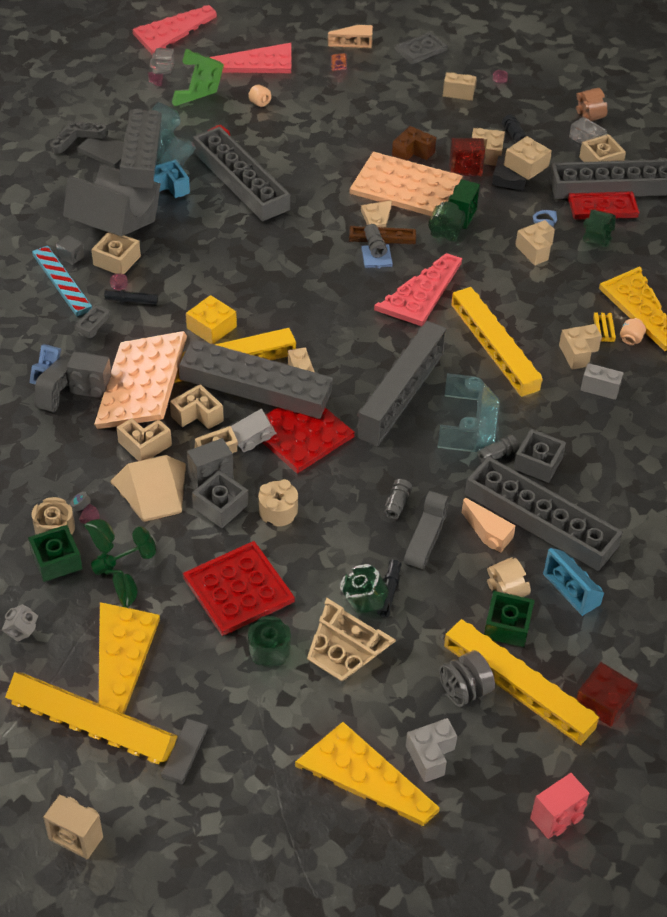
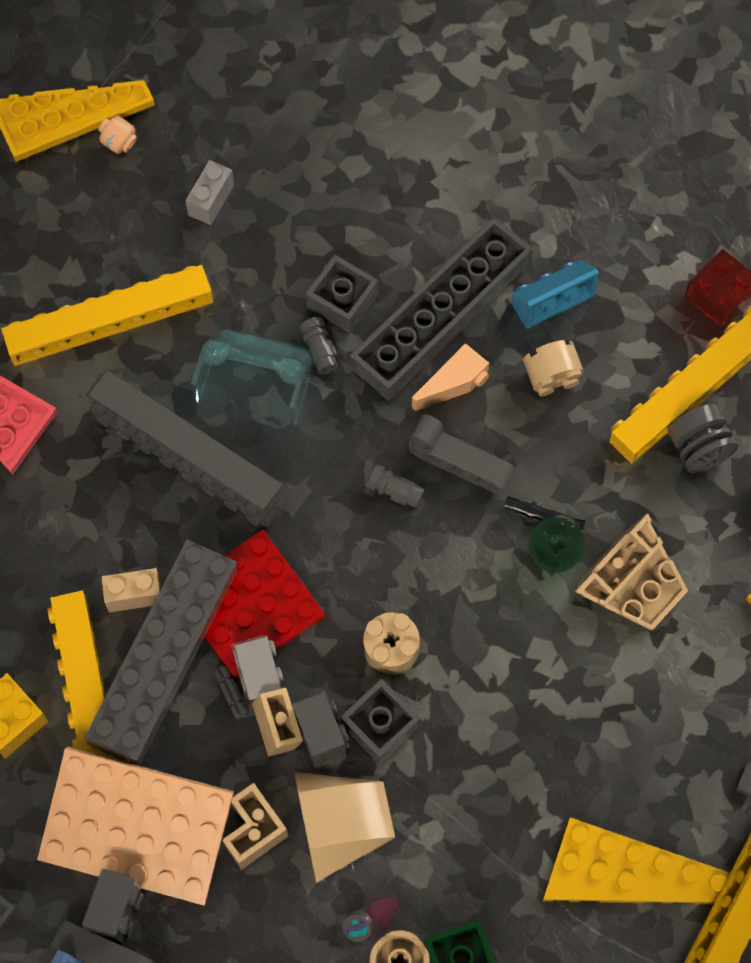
camera: 80 degrees left, 20 degrees up
dark green plant [83,519,156,608] -> none
tan brick [170,384,224,429] -> none
red plate [183,541,295,636] -> none
clear green brick [248,616,291,666] -> none
dark green brick [484,591,534,648] -> none
tan brick [559,324,602,370] -> none
yellow tile [593,313,616,342] -> none

